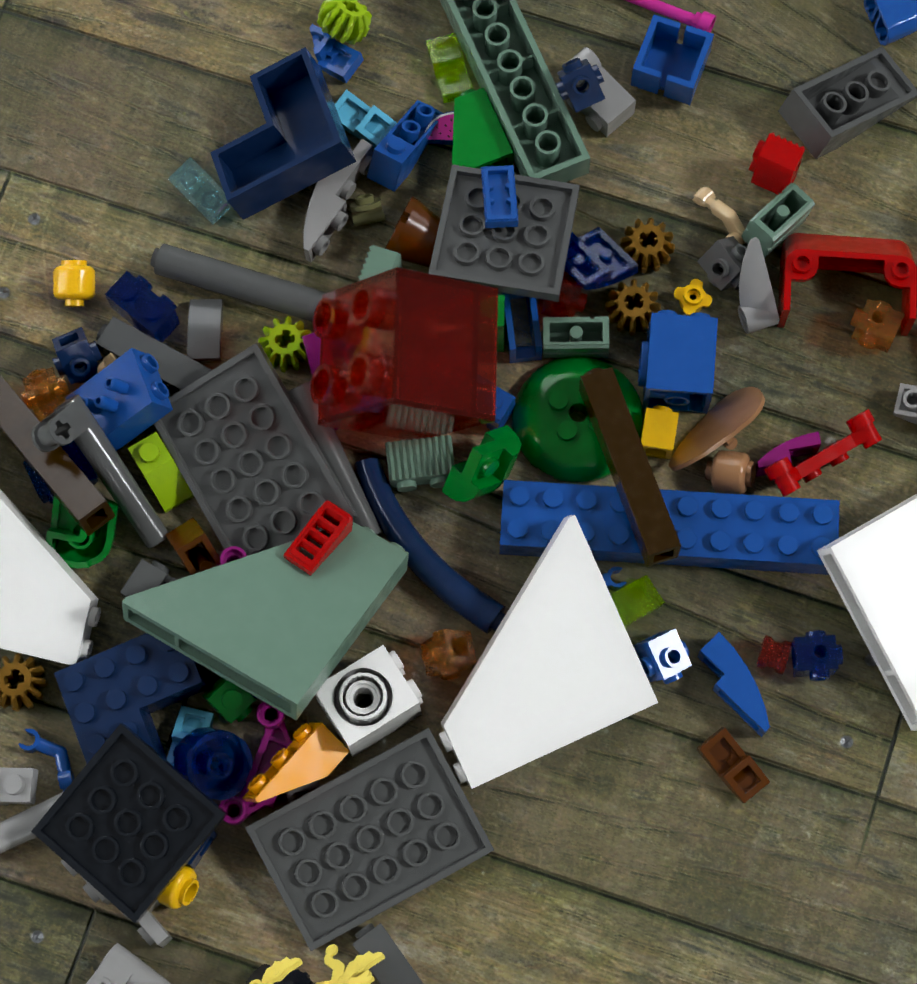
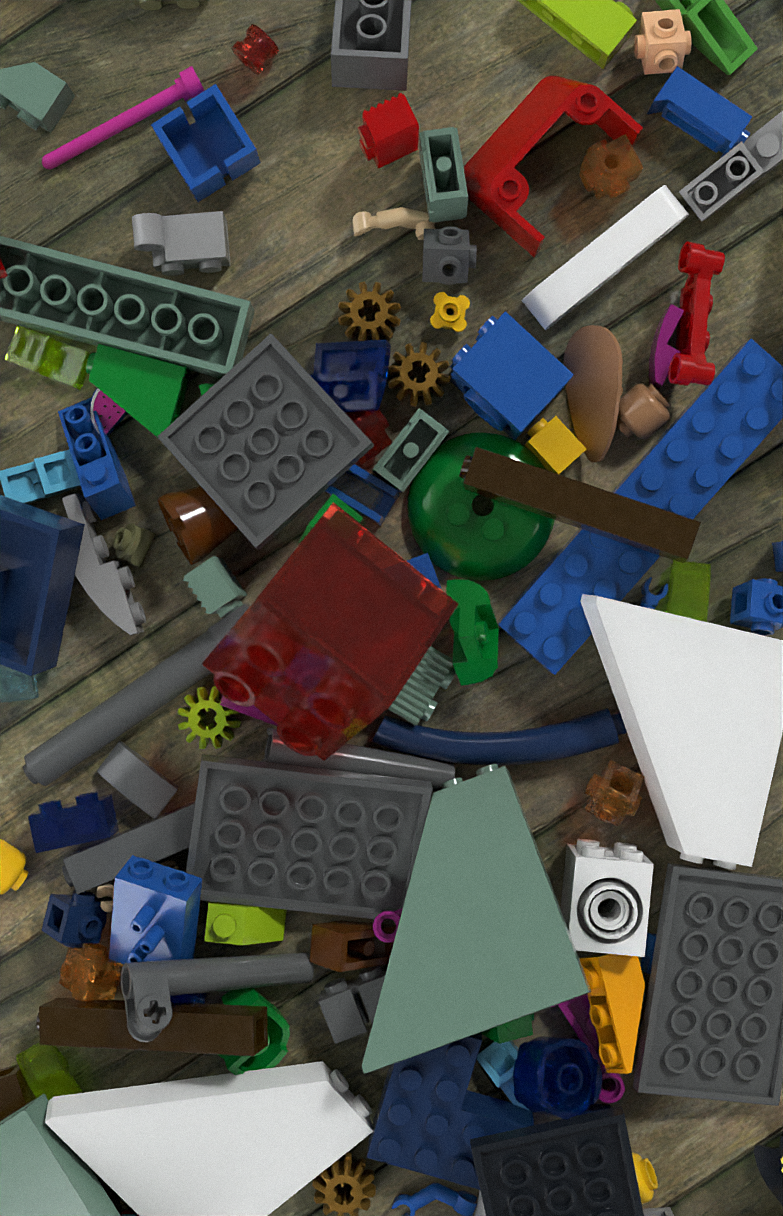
camera: 55 degrees left, 15 degrees up
red slope [284,500,353,576] -> none
blue plate [481,165,519,228] -> none
dark blue brick [555,58,606,113] -> none
light grey piece [738,237,779,334] -> none
none -> clear red wheel [231,24,279,75]
none -> white beam [522,185,689,330]

